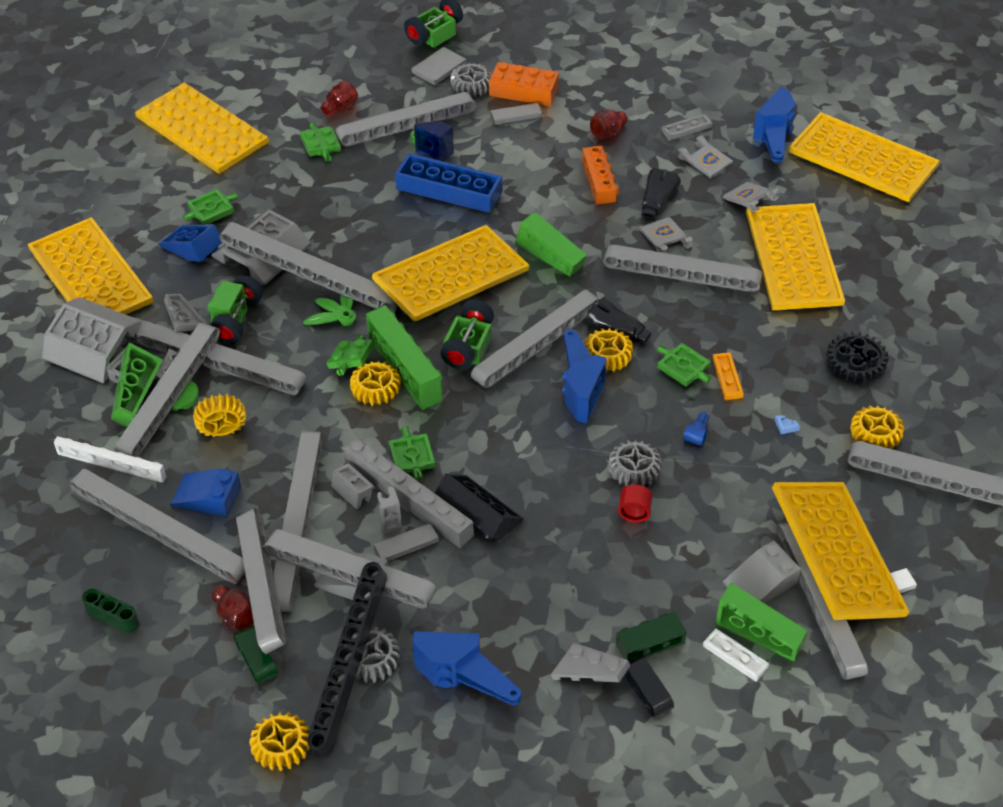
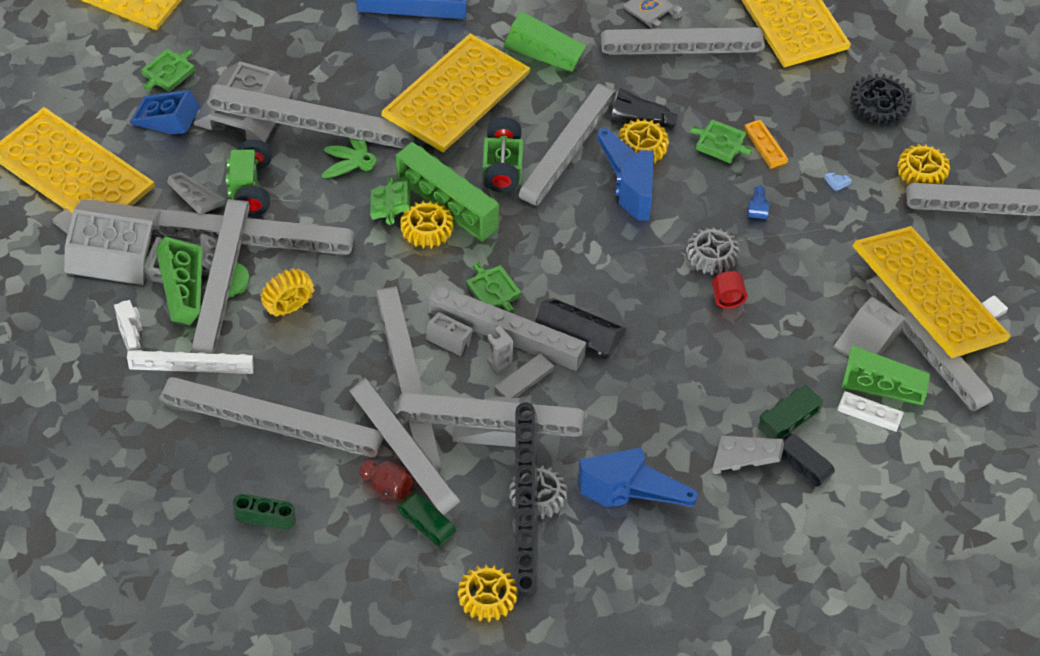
camera: 20 degrees left, 5 degrees up
blue slope [170,468,241,518] -> none
none -> white plate [114,300,142,351]

